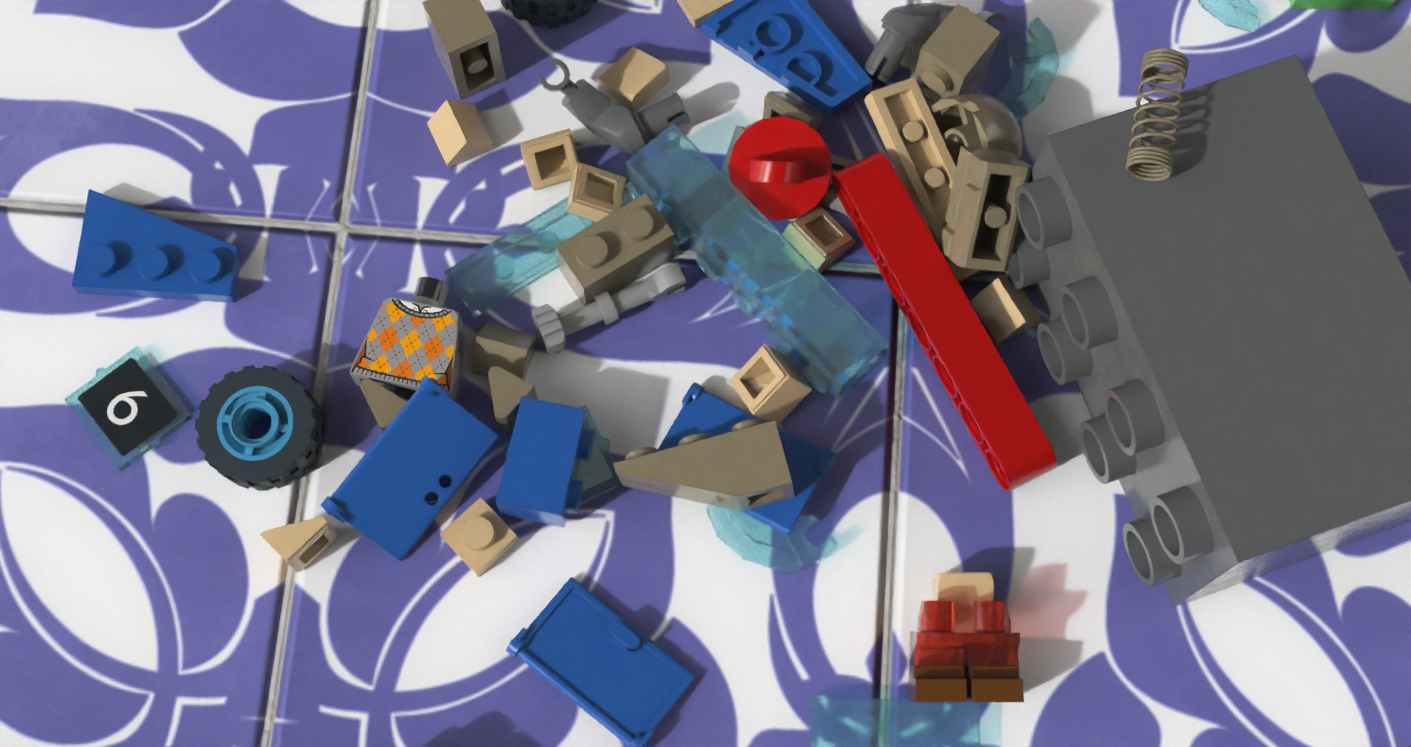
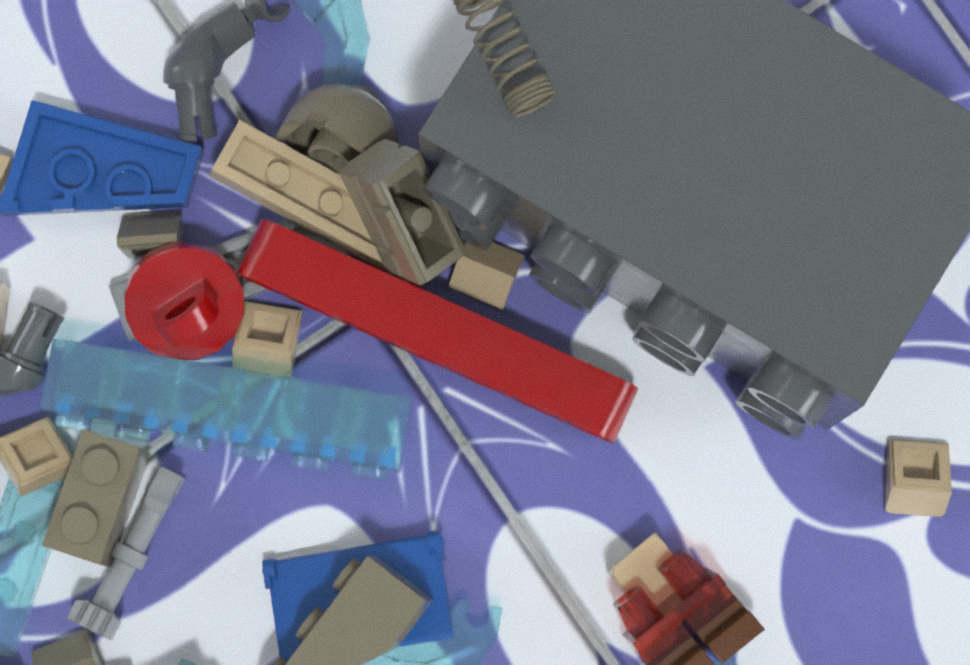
camera: 35 degrees left, 10 degrees up
tan slope [730,343,812,425] -> none
dark tan brick [914,3,1001,115] -> none
none -> tan slope [885,439,952,517]

